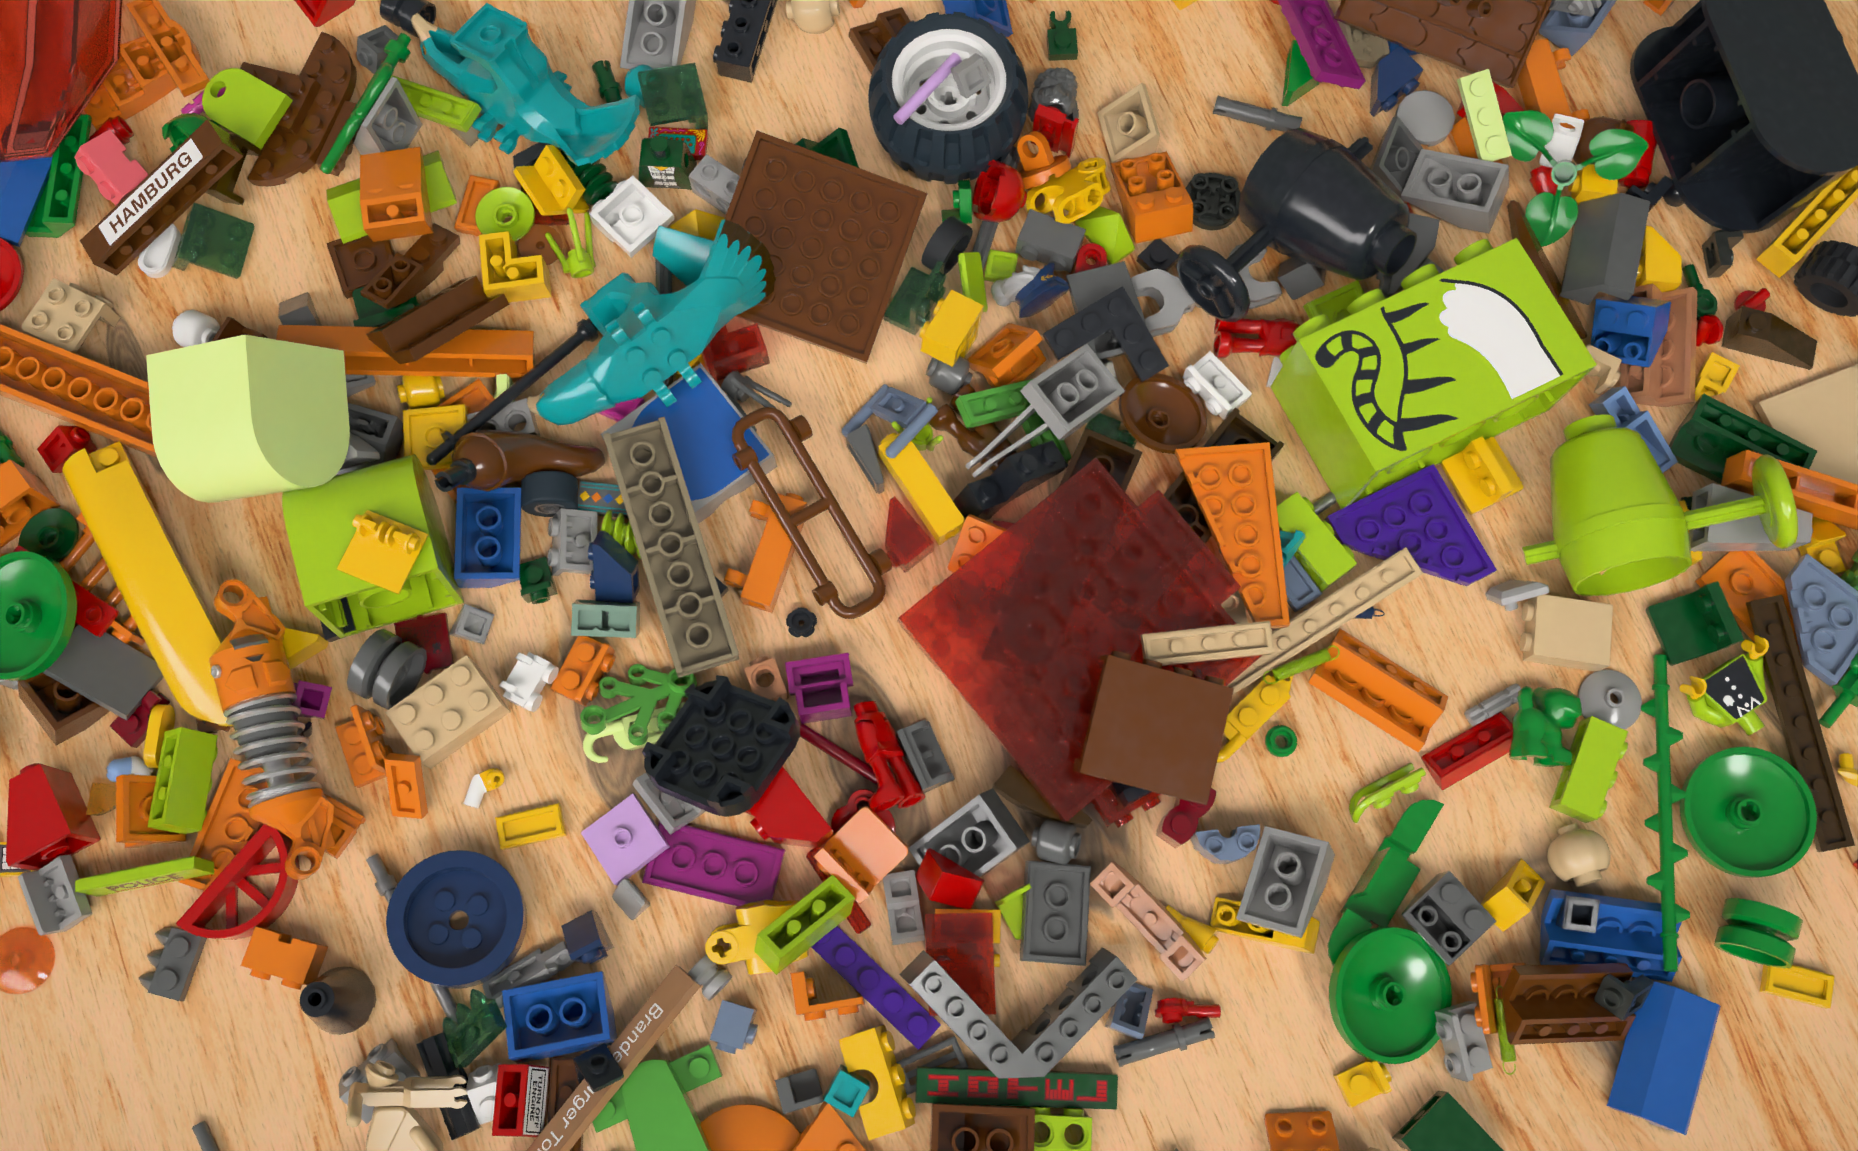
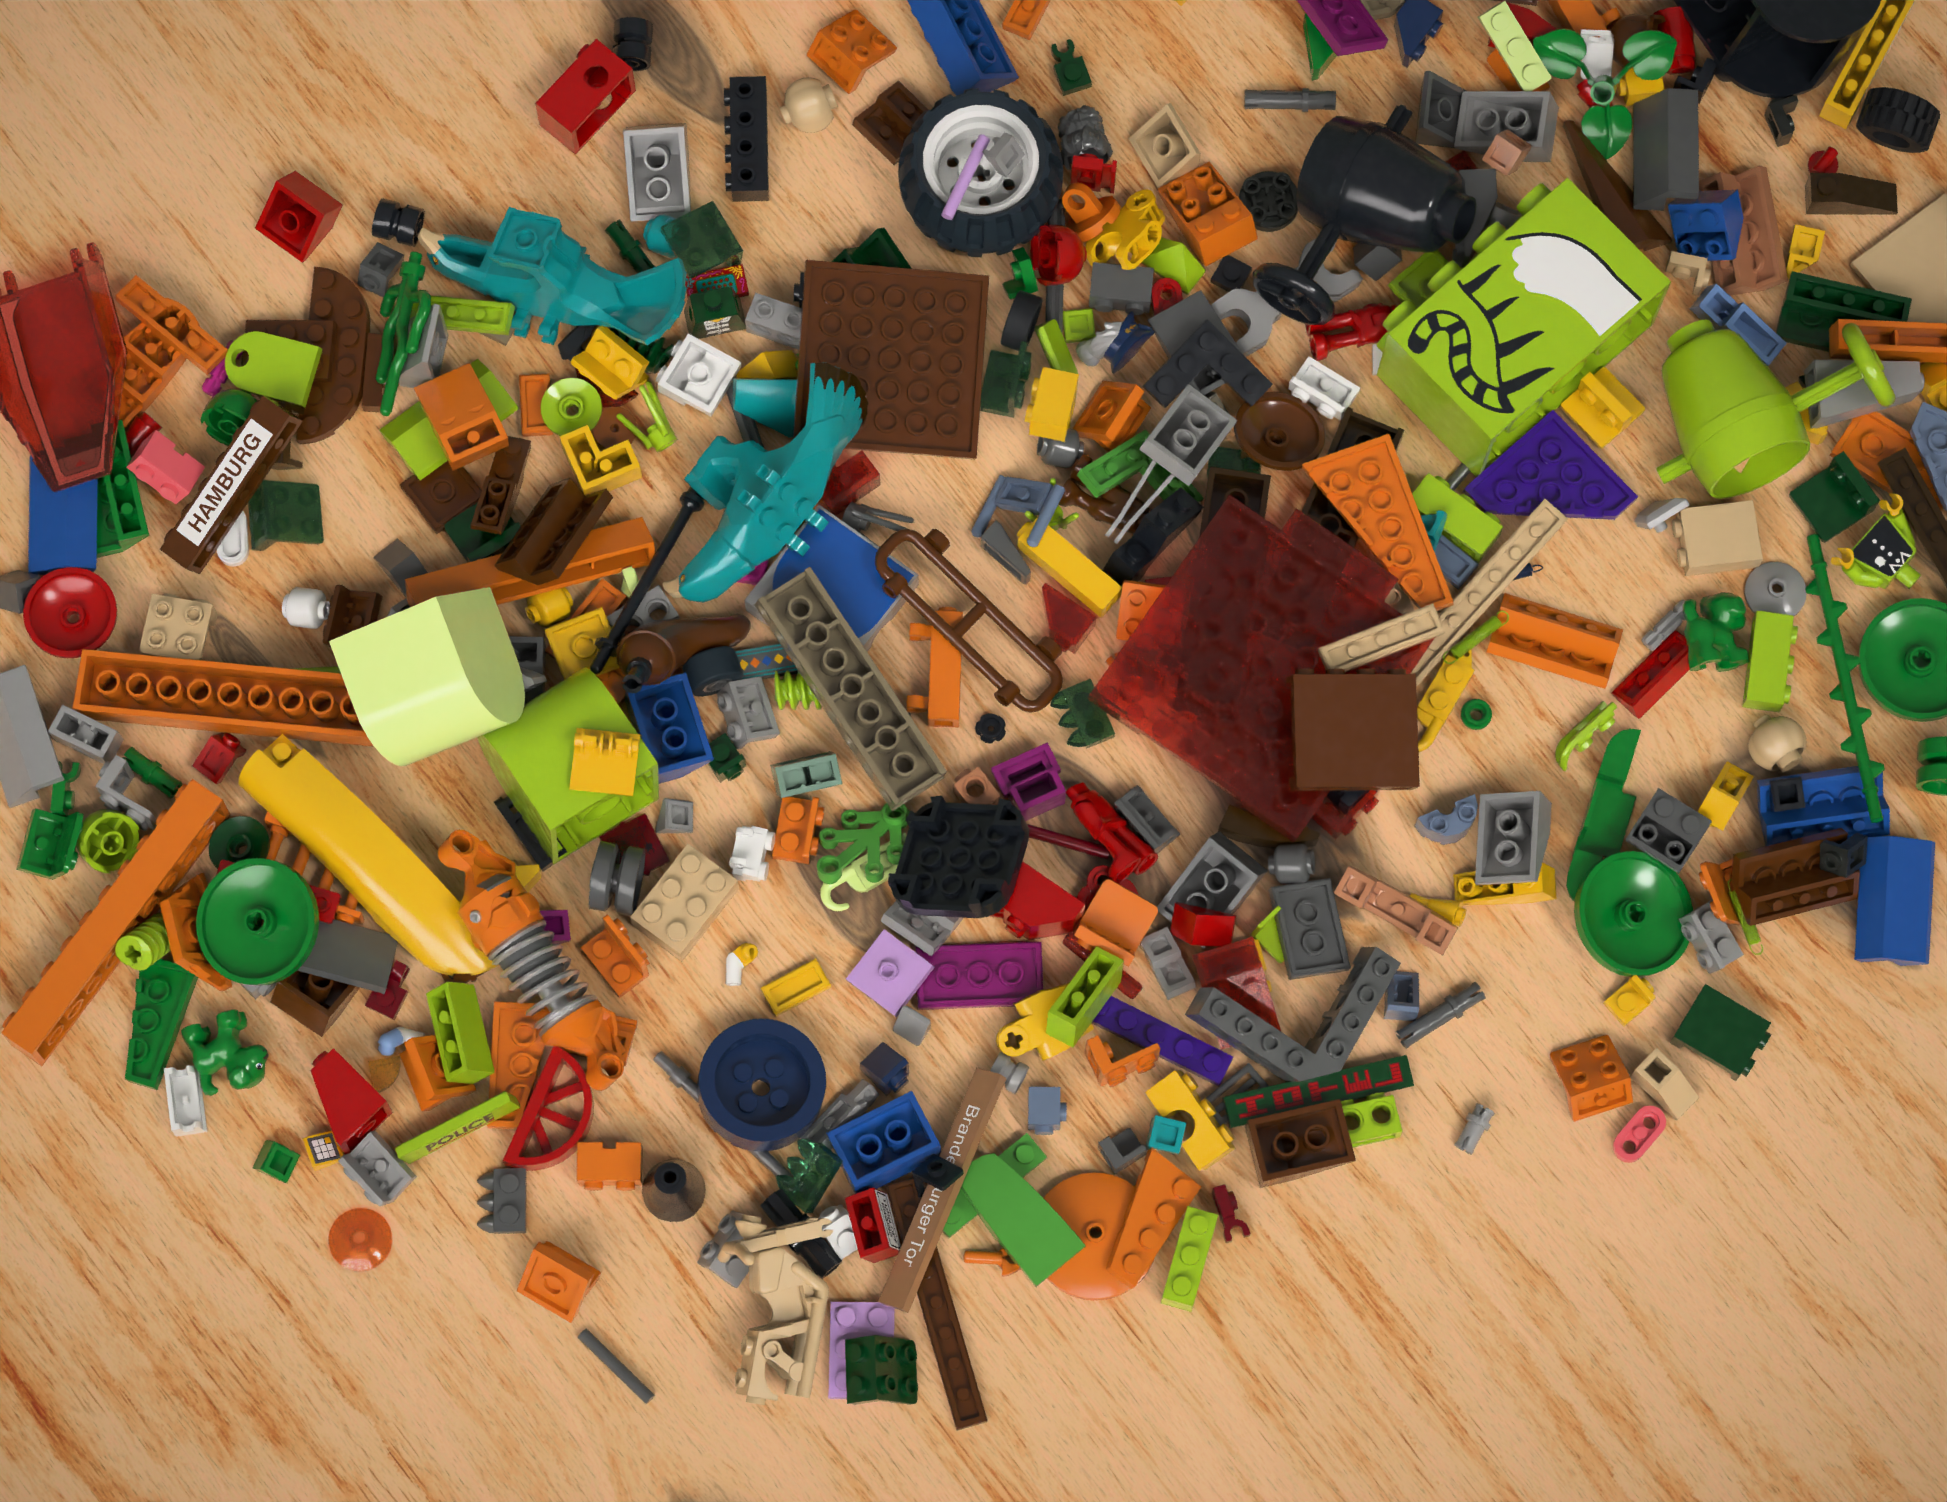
camera: 15 degrees left, 0 degrees up
yellow tile [143,704,175,769] -> none
orange plate [384,753,428,819] -> none
dark blue slope [588,531,640,603] -> none
red plate [1155,998,1221,1024] -> none
dark red brick [1156,788,1216,849] -> none
light grey tile [1395,90,1455,147] -> none
yellow slope [1635,226,1682,293] -> none
dark green plate [1682,264,1717,320] -> none
red plate [1696,314,1724,346] -> none
none -> orange bracket [517,1241,601,1323]
none -> clear green plate [1050,679,1115,749]
none -> nougat brick [1482,129,1532,176]

